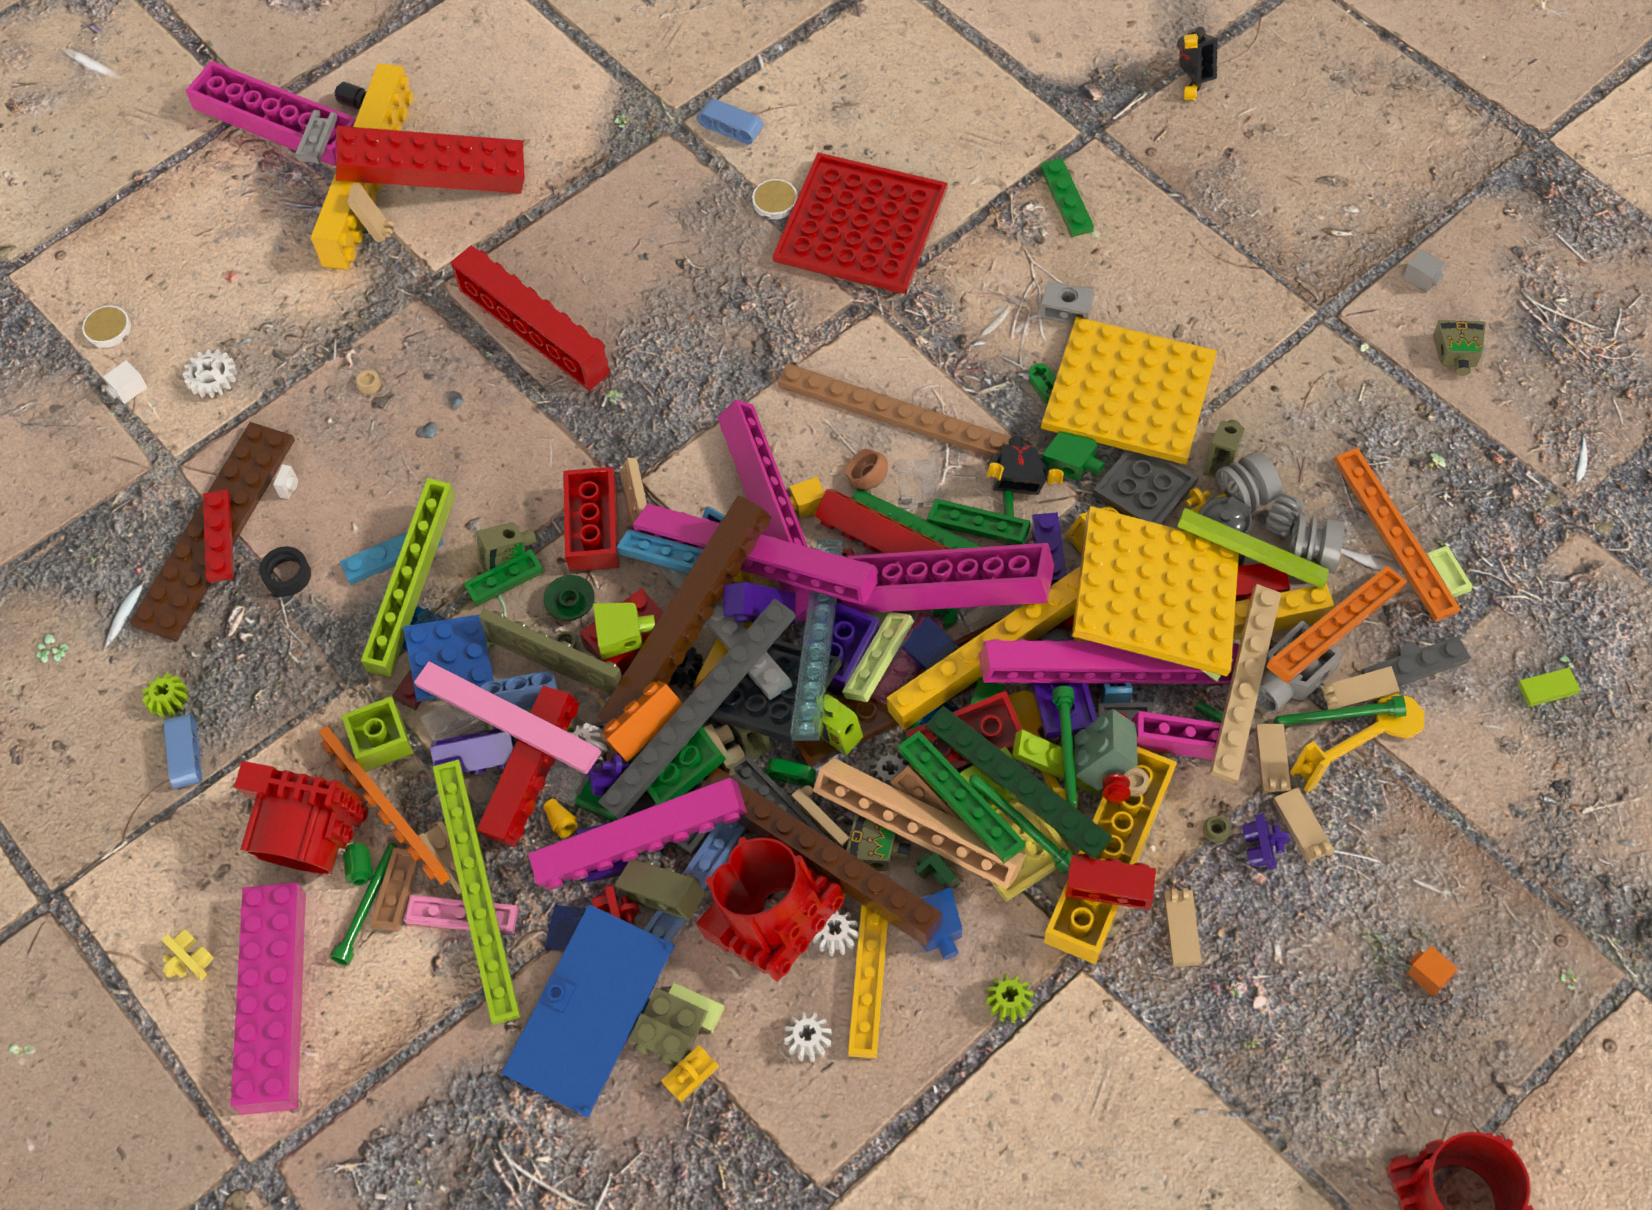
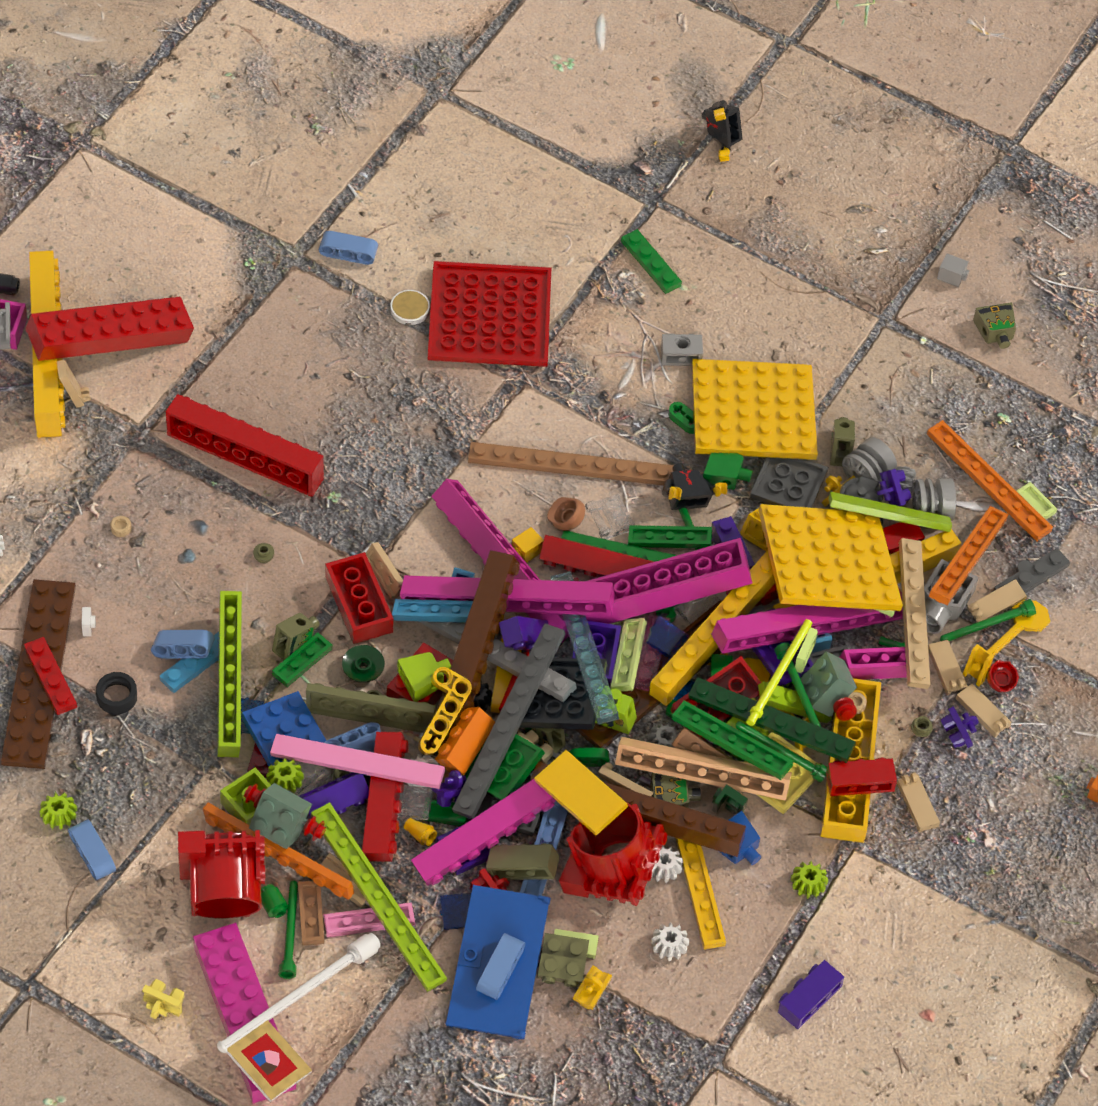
camera: 25 degrees left, 5 degrees down
none -> medium blue beam [151,630,215,659]
none -> flag [217,933,380,1102]
none -> sand green brick [244,783,326,849]
none -> olive plate [253,543,274,563]
none -> lime gear [266,758,304,794]
none -> yellow beam [418,667,472,755]
none -> medium blue beam [476,933,525,1000]
none -> yellow tile [534,750,628,836]
none -> neon yellow bar [746,619,812,726]
none -> dark purple brick [778,960,845,1030]
none -> yellowish green tile [795,627,818,673]
none -> dark purple hips [876,469,912,506]
none -> red hair [986,660,1019,692]

